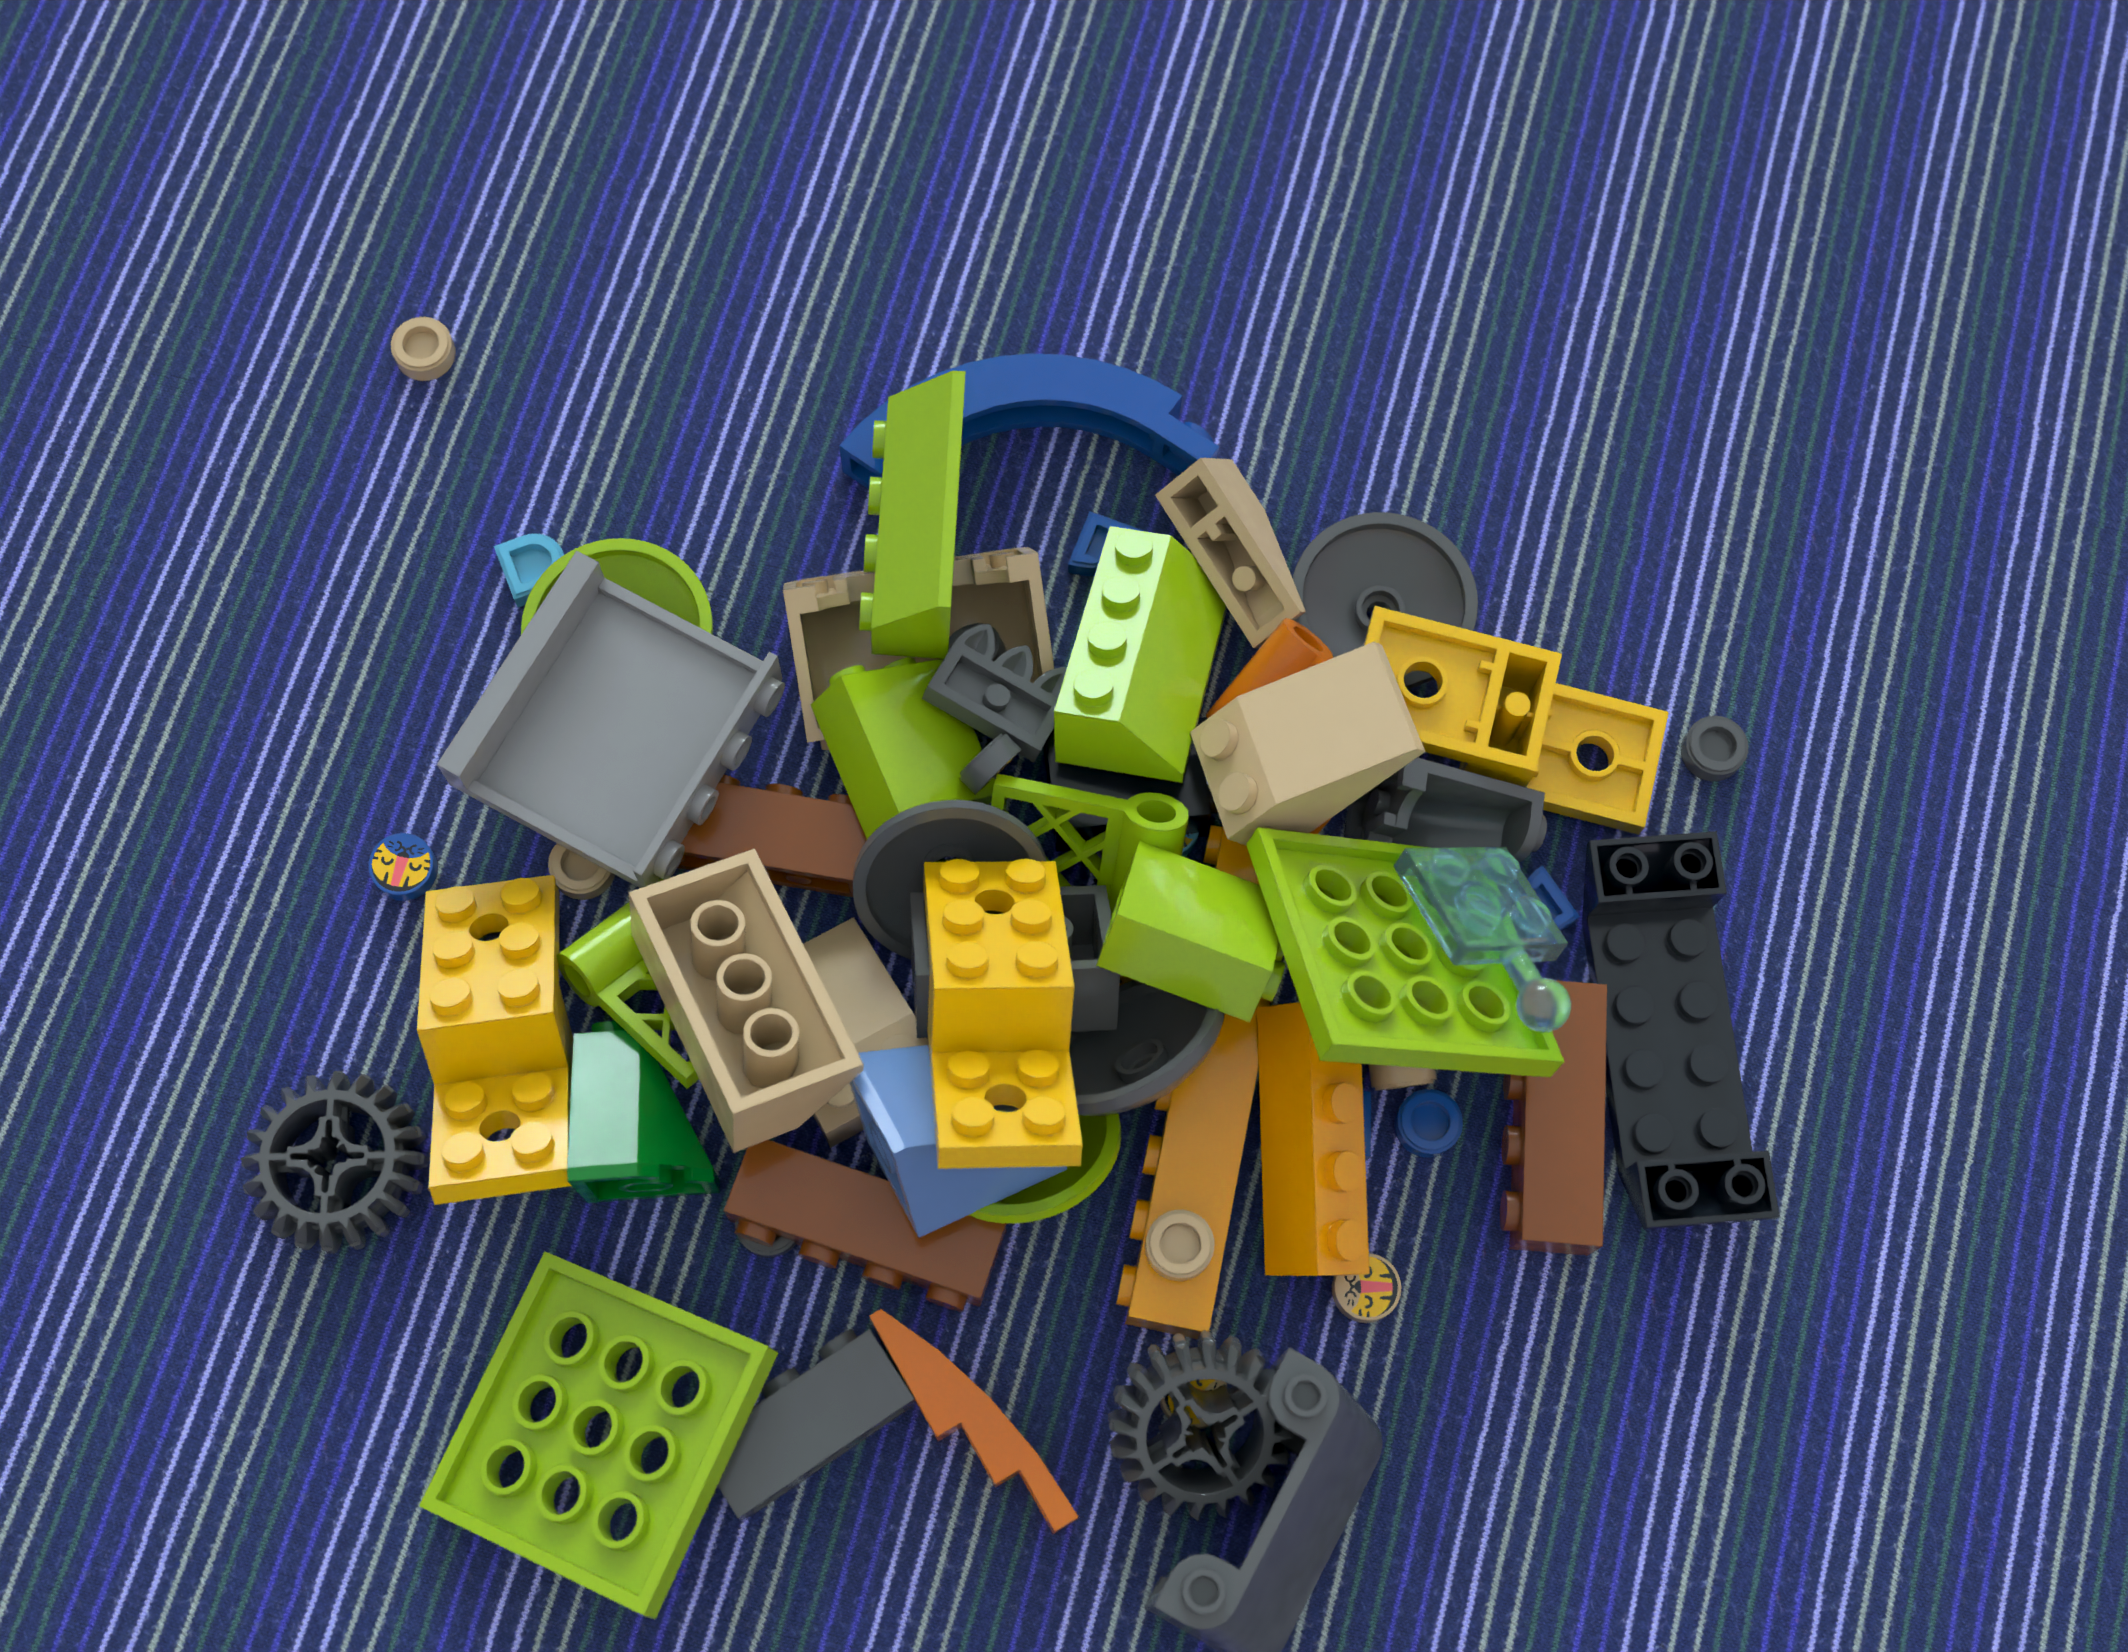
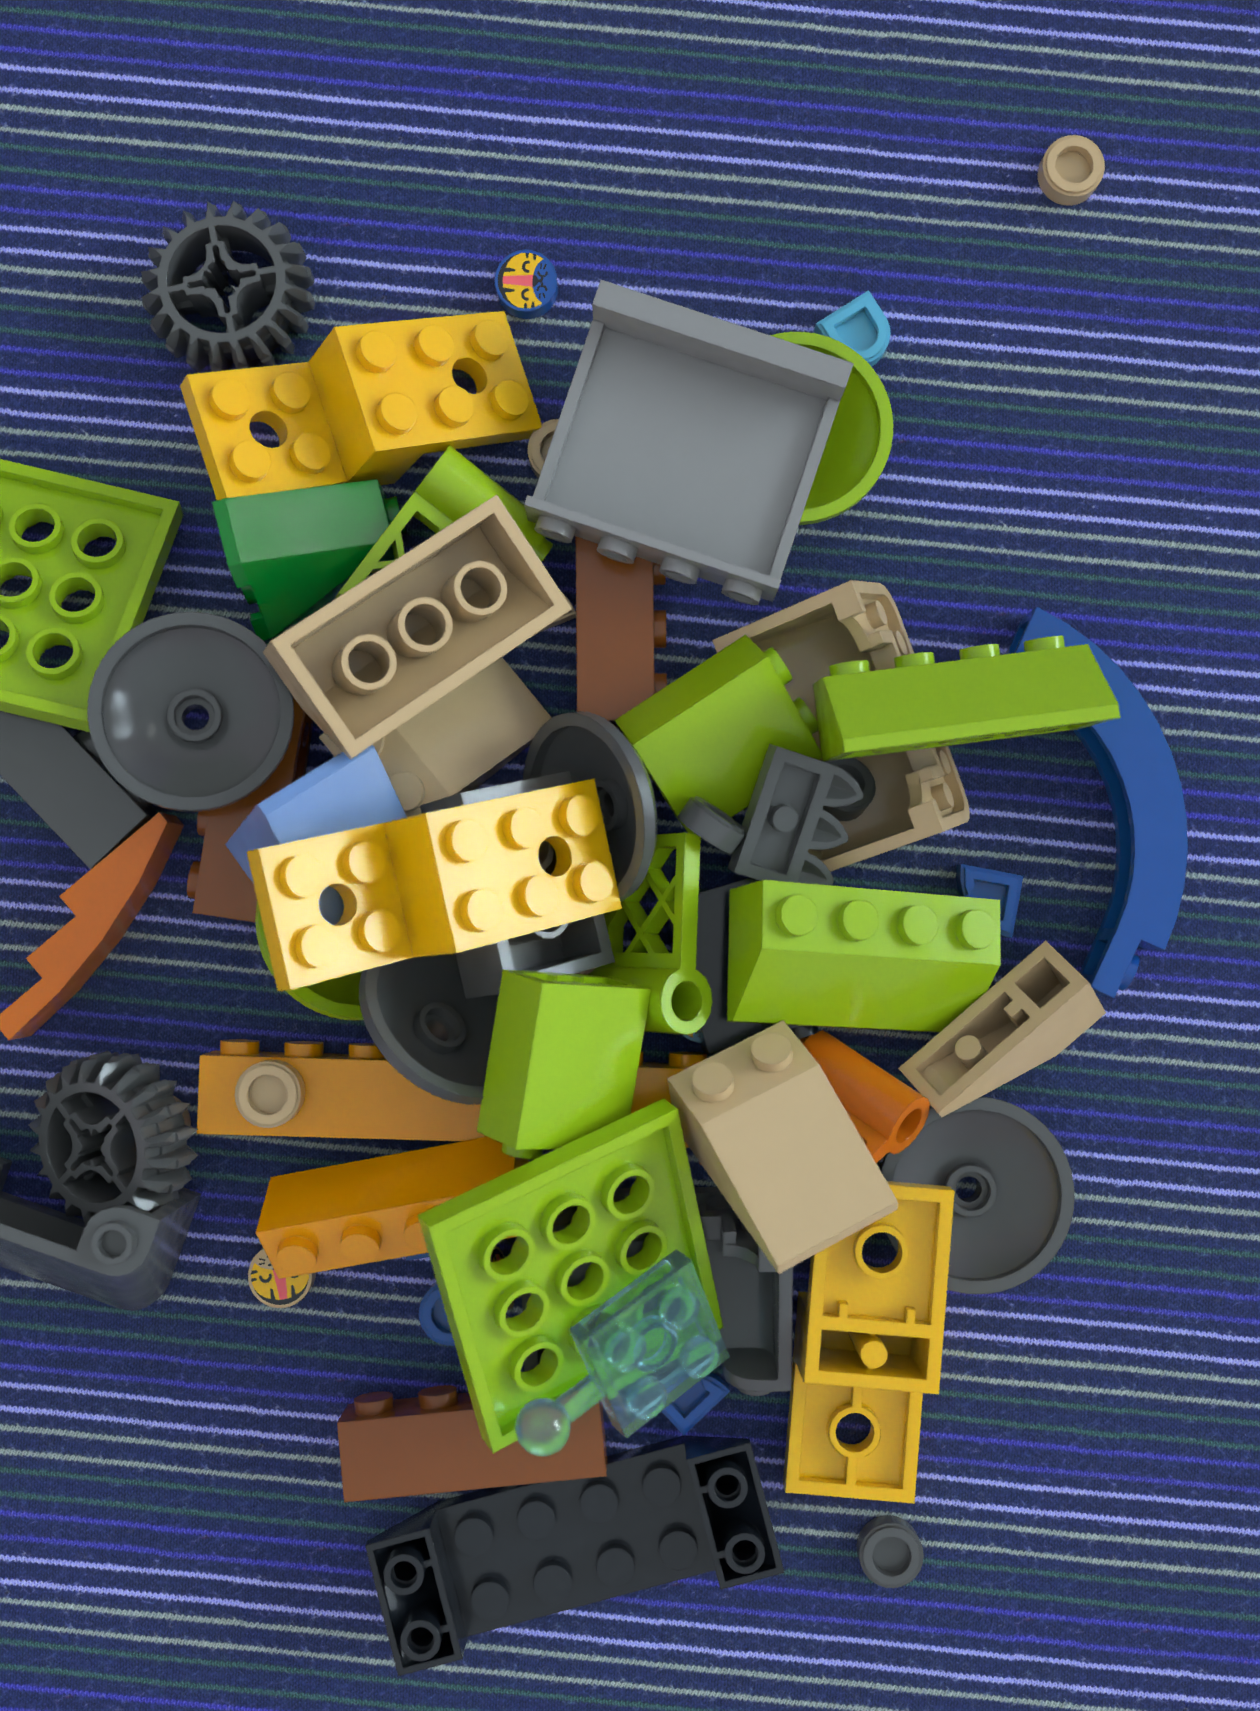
camera: 80 degrees right, 15 degrees up
none -> dark grey dish [87,612,294,812]

